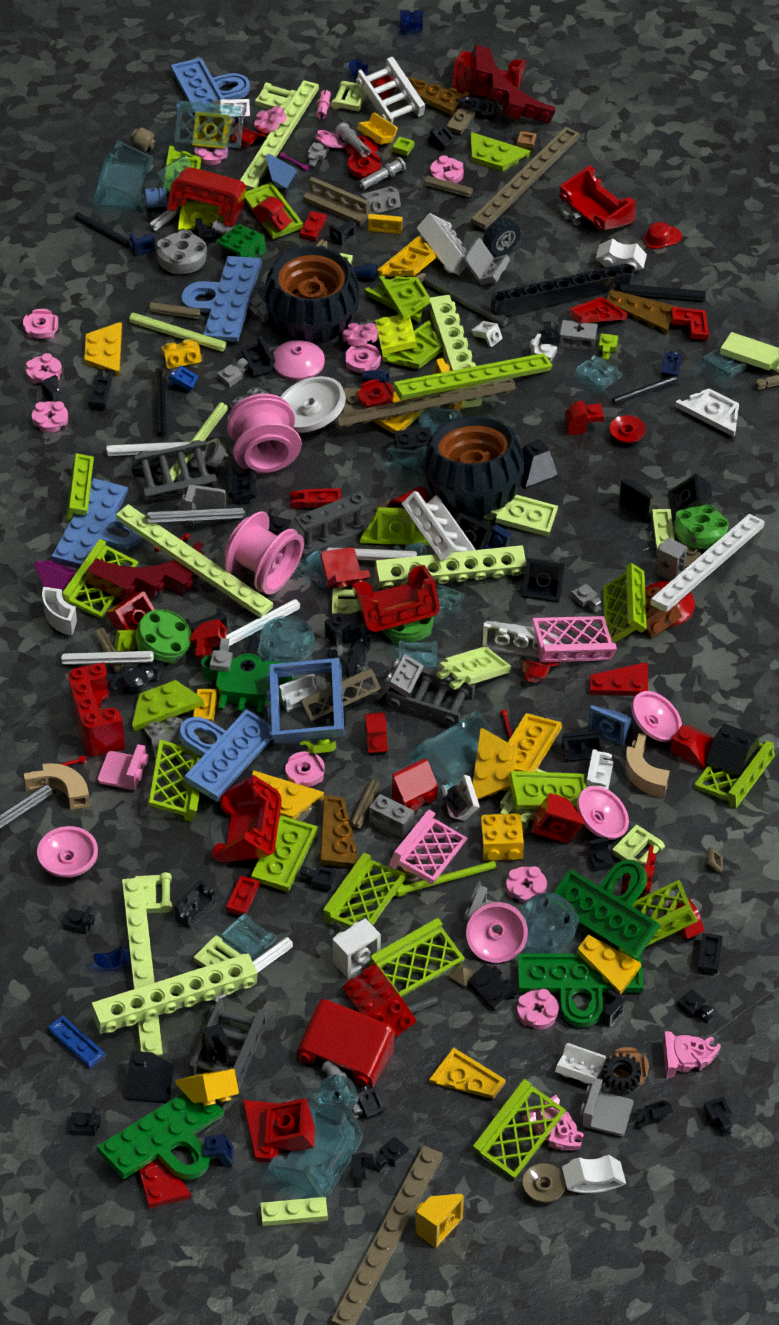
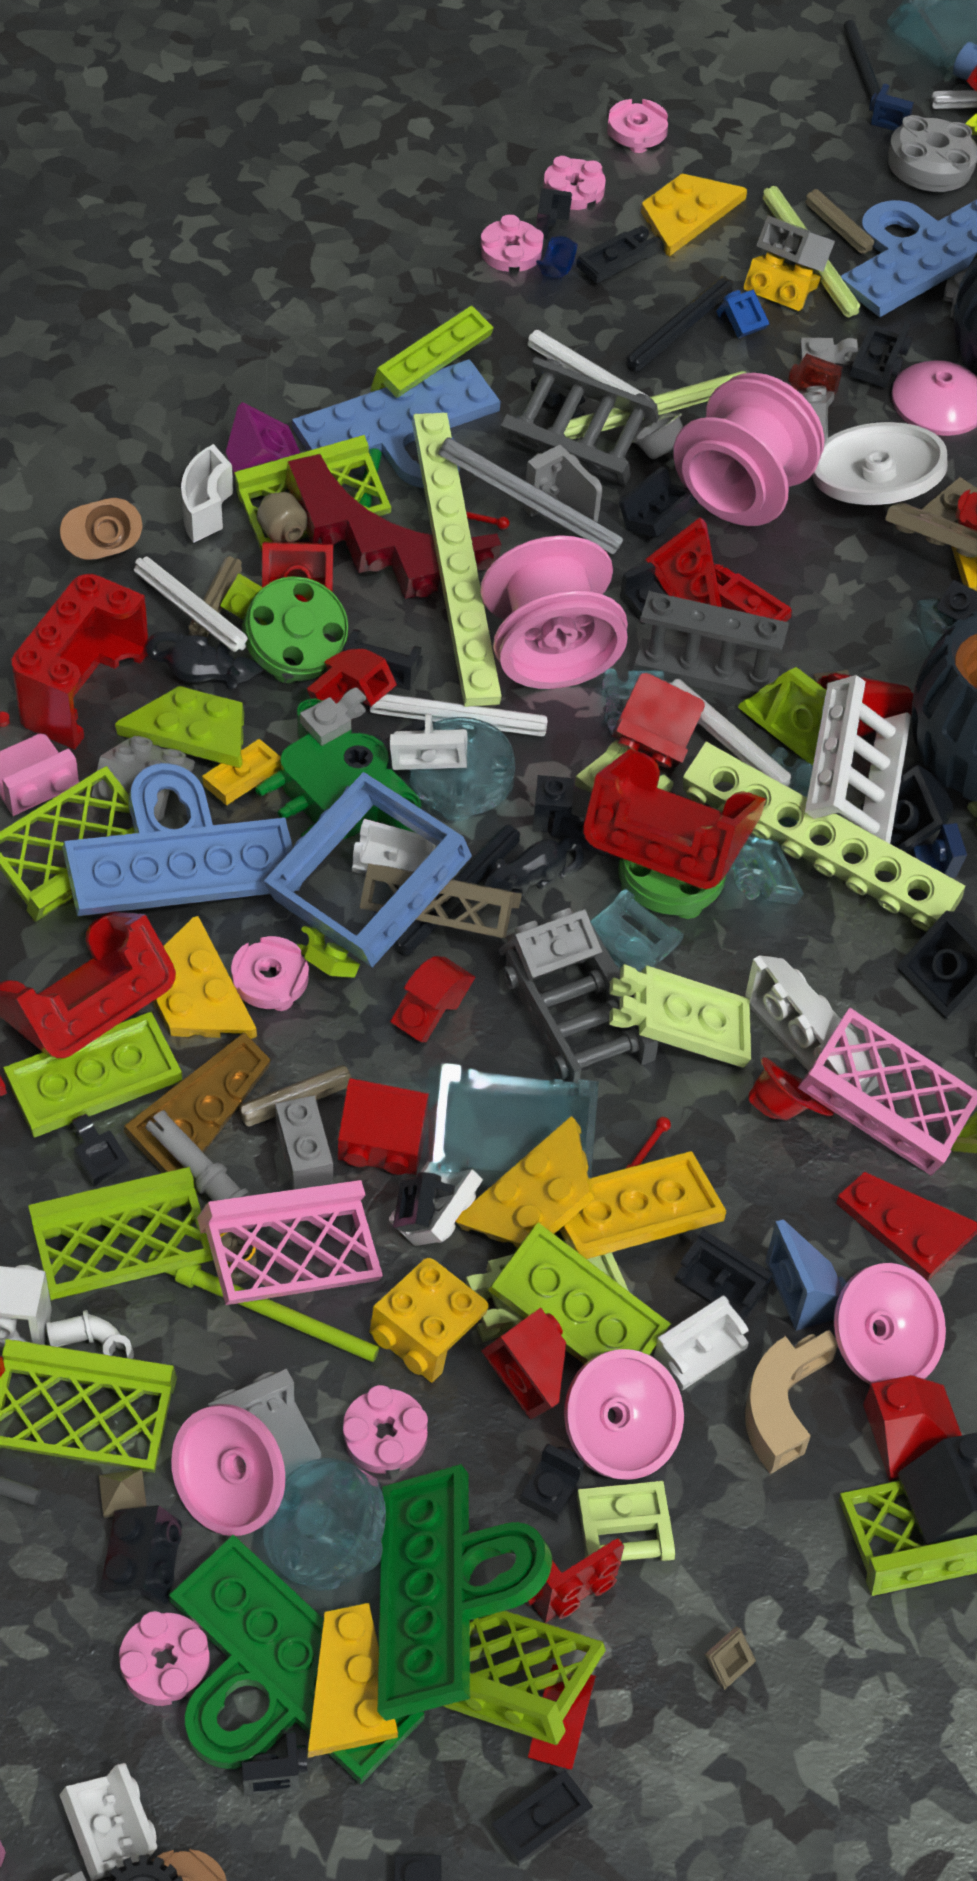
camera: 40 degrees right, 5 degrees up
none -> white piece [46,1310,134,1359]
none -> medium nougat piece [59,498,143,560]
none -> light grey pin [145,1110,250,1201]
none -> dark tan head [257,492,308,542]
none -> white panel [390,714,468,770]
none -> clear blue hair [536,236,578,278]
none -> red wing [646,517,722,607]
none -> light grey brick [756,216,835,272]
none -> clear red bracket [788,353,843,396]

